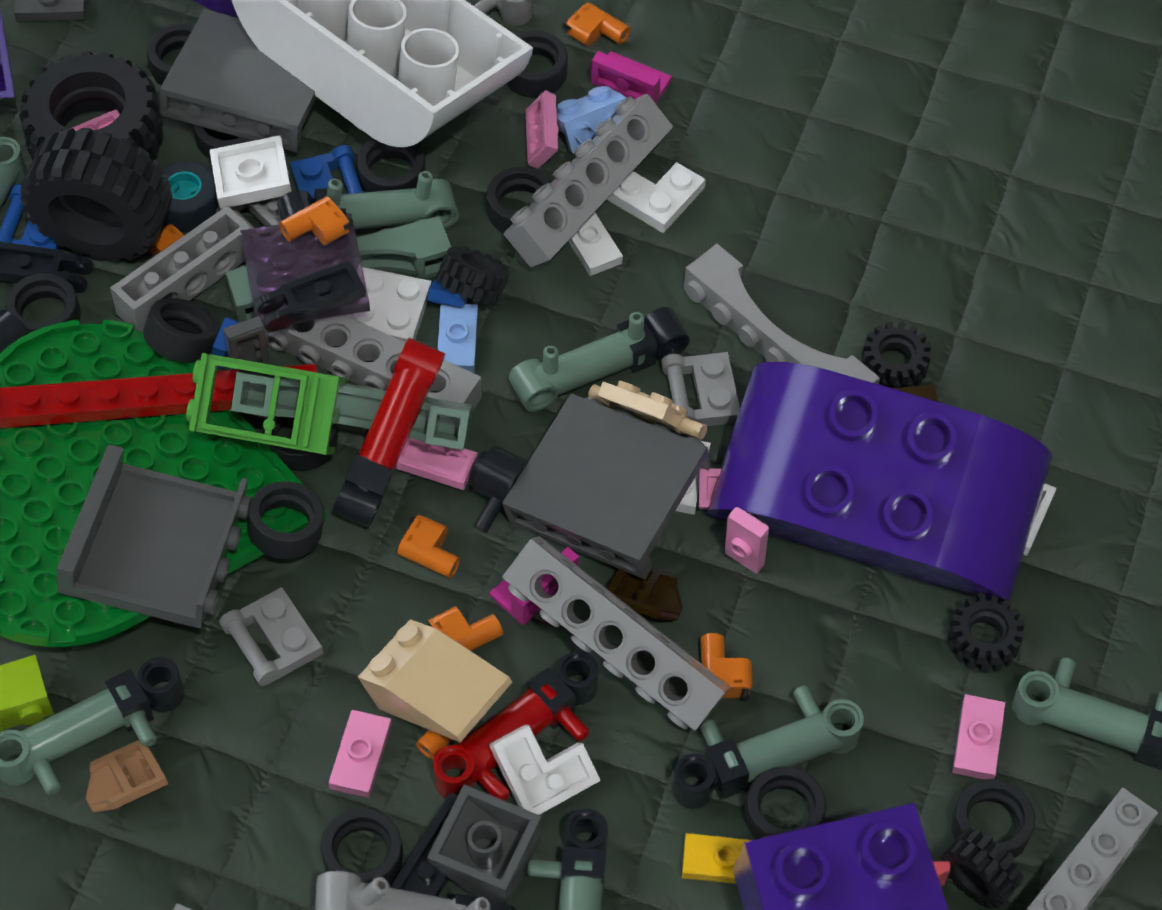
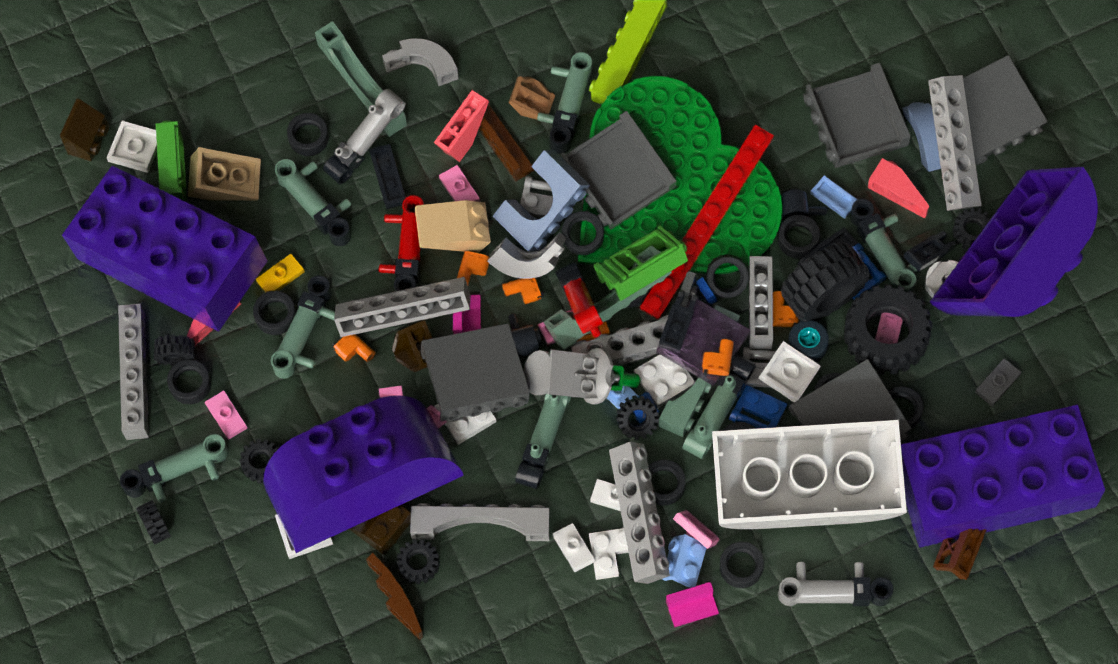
camera: 140 degrees right, 10 degrees up
black tyre [321,808,403,885] -> none
dark grey slope [427,785,543,904] -> none
white plate [488,725,601,815] -> none
orange piece [563,2,631,47] -> none
tan plate [588,380,707,440] -> none
light grey plate [661,352,740,426] -> none
none -> reddish brown slope [366,553,423,640]
none -> coral slope [434,90,489,162]
none -> reddish brown fence [478,104,534,182]
none -> light grey arch [487,232,566,279]
none -> arch [493,150,590,252]
none -> light grey piece [523,348,640,405]
none -> white plate [552,523,595,572]

